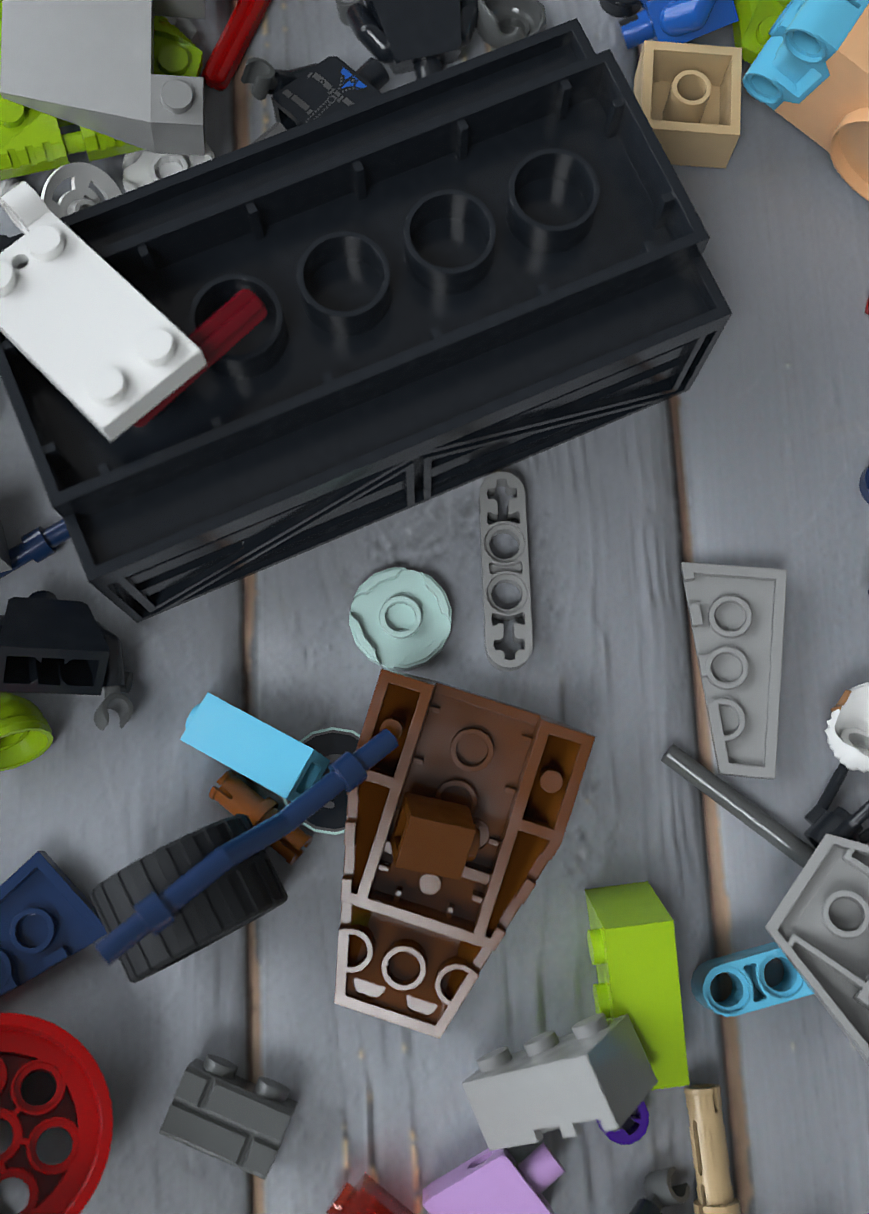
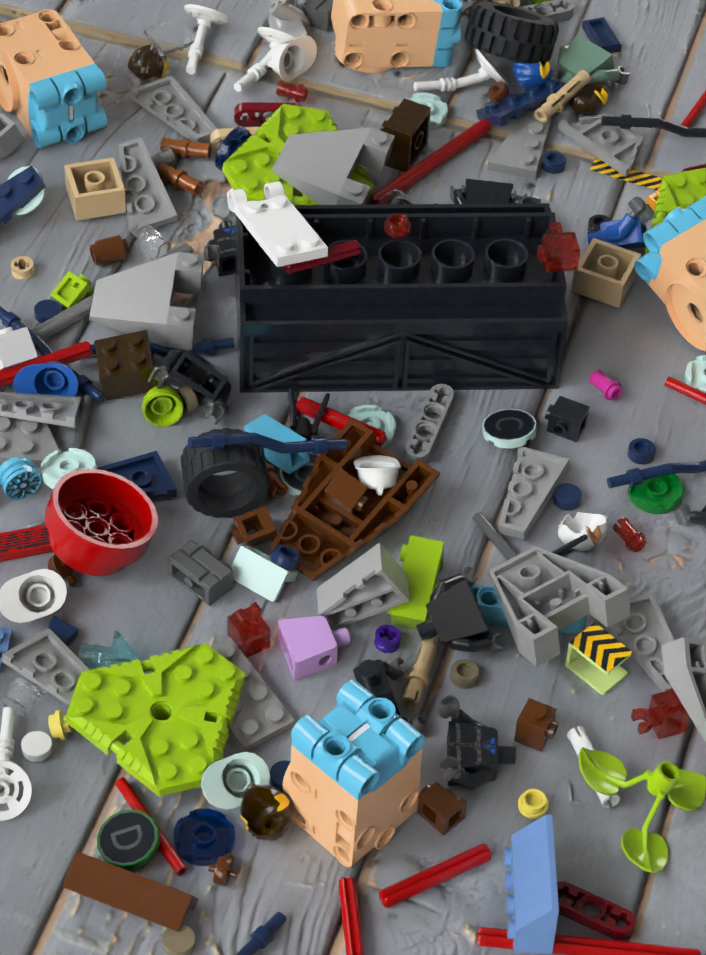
camera: 20 degrees right, 30 degrees down
none -> dark tan tile [176,385,198,413]
none -> reddish brown brick [231,505,277,547]
none -> light aqua panel [231,546,299,601]
none -> dark blue tile [271,545,301,570]
none -> black plant [288,388,330,441]
none -> red axle [296,397,387,447]
none -> white piece [354,455,401,495]
none -> clear red plate [384,213,411,238]
none -> black torso [416,566,506,653]
none -> dark tan tile [450,659,480,689]
none -> tile [482,409,537,449]
none -> clear red brick [537,222,580,272]
none -> black brick [545,396,590,442]
none -> dark blue tile [553,483,582,511]
none -> dark pink pin [589,369,623,401]

